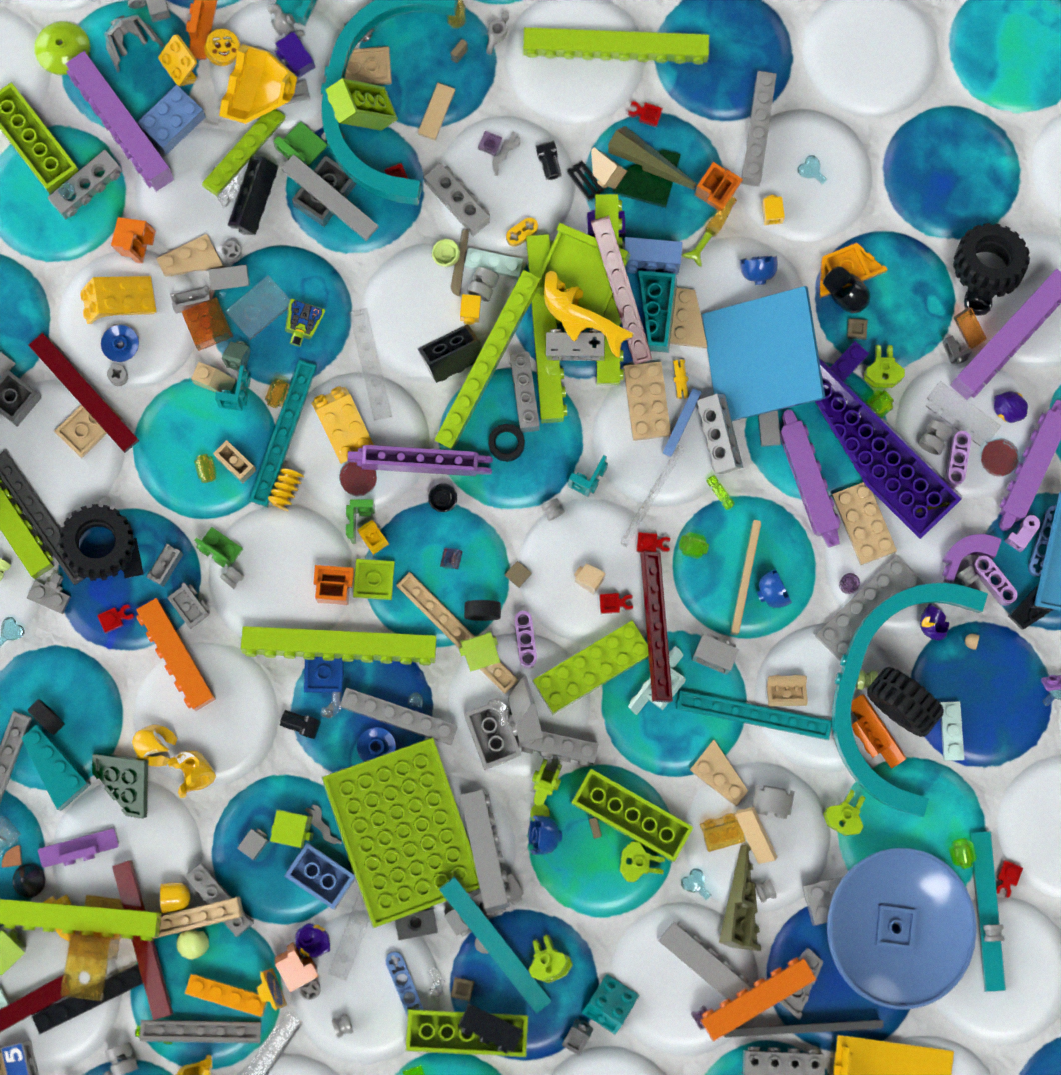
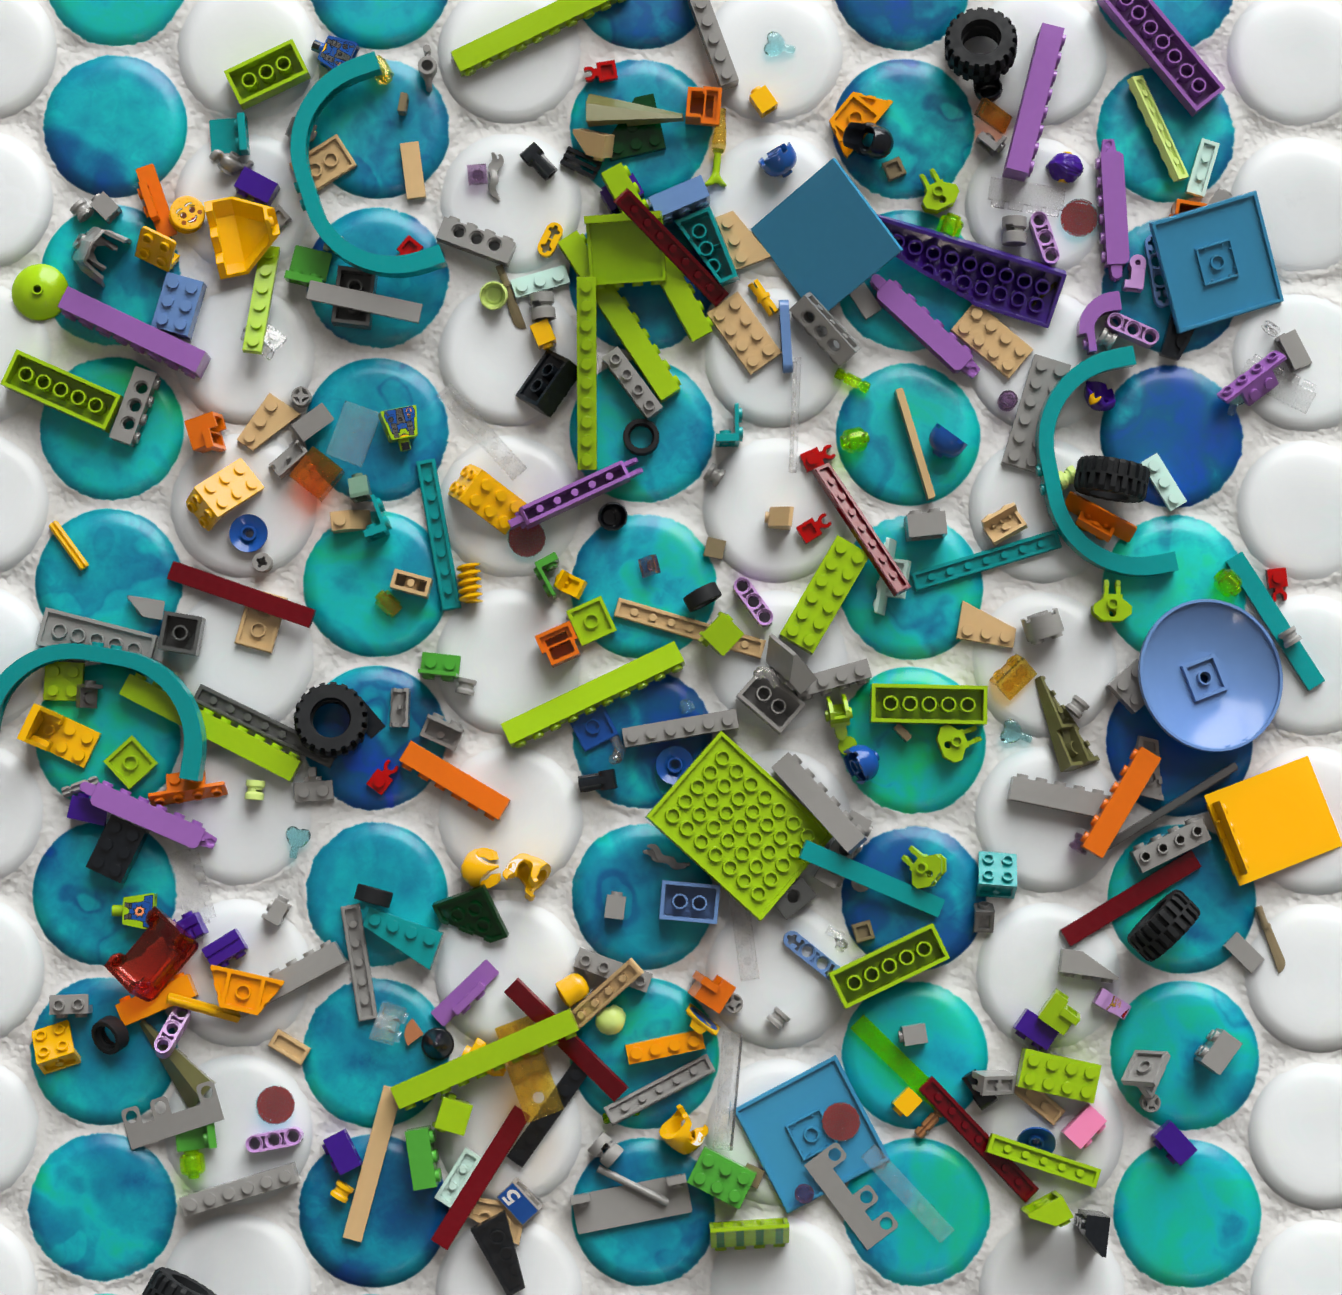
camera: 30 degrees left, 5 degrees up
clear light blue hinge [58,182,75,199] -> none
black brick [227,156,279,235] -> none
clear yellow brick [265,379,289,409] -> none
lime plate [270,810,314,848] -> none
dark purple hair [295,923,330,958] -> none
lime brick [325,78,398,130] -> none
black brick [458,1003,524,1054] -> none
yellow piece [544,271,633,358] -> none
light grey piece [546,329,605,361] -> none
tan tile [735,807,777,864] -> none
dark purple brick [831,341,869,381] -> none
tan hinge [965,634,980,650] -> none

